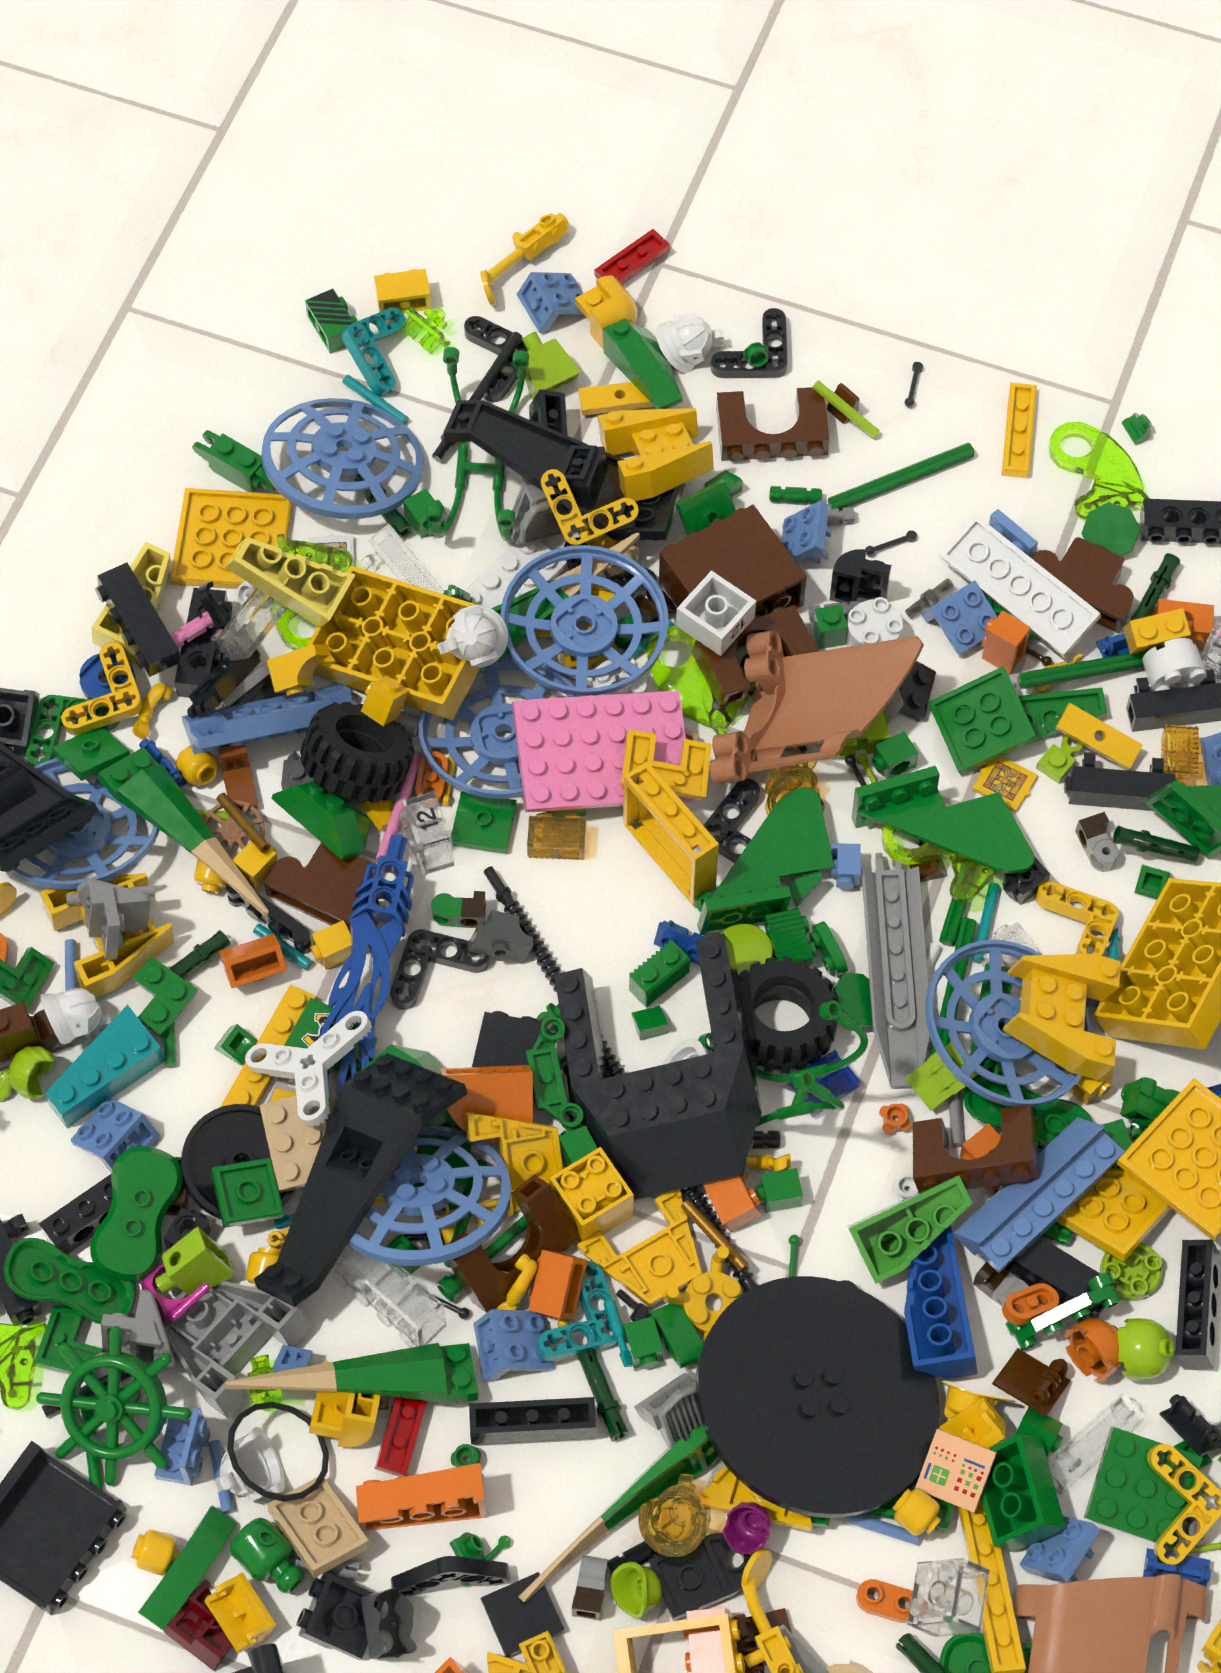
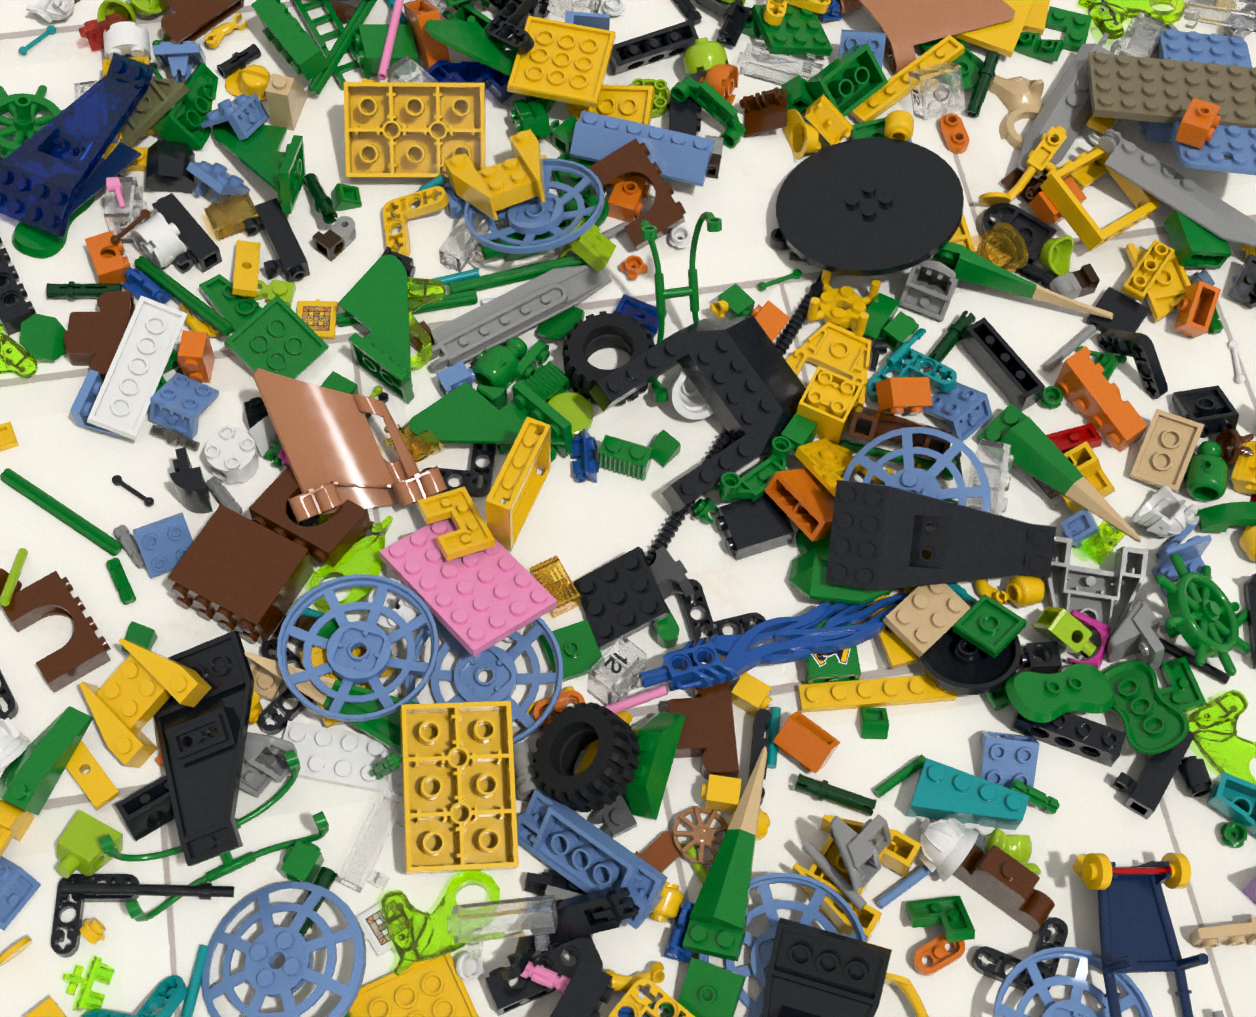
camera: 125 degrees left, 0 degrees up
green plate [132,956,198,1038] -> none
pearl gold piece [216,793,271,853] -> none
light yellow wedge [225,537,355,628] -> none
black piece [227,1402,329,1502] -> none
white piece [245,1011,372,1127] -> none
yellow arch [267,644,330,697] -> none
yellow brick [361,675,409,726] -> none
dark grey piece [361,1588,417,1659] -> none
white helmet [437,605,508,668] -> none
yellow arm [495,1253,537,1310] -> none
yellow beam [541,469,638,545] -> none
green plate [675,480,736,536] -> none
white brick [676,570,756,656] -> none
pearl gold piece [681,1199,749,1272] -> none
magenta hair [722,1502,773,1555] -> none
green brick [813,604,848,649] -> none
bright green wedge [847,1175,972,1284] -> none
blue wedge [904,1225,978,1379] -> none
light nougat tile [915,1428,997,1513] -> none
orange plate [1002,1283,1059,1325] -> none
yellow brick [1123,608,1191,655] -> none
none -> yellow plate [79,918,106,945]
none -> reddish brown hinge [111,209,151,244]
none -> green piece [472,336,528,389]
none -> black plate [573,546,670,650]
none -> green axle [1009,779,1060,814]
none -> light grey bar [1043,324,1097,372]
none -> reddish brown piece [1215,429,1254,467]

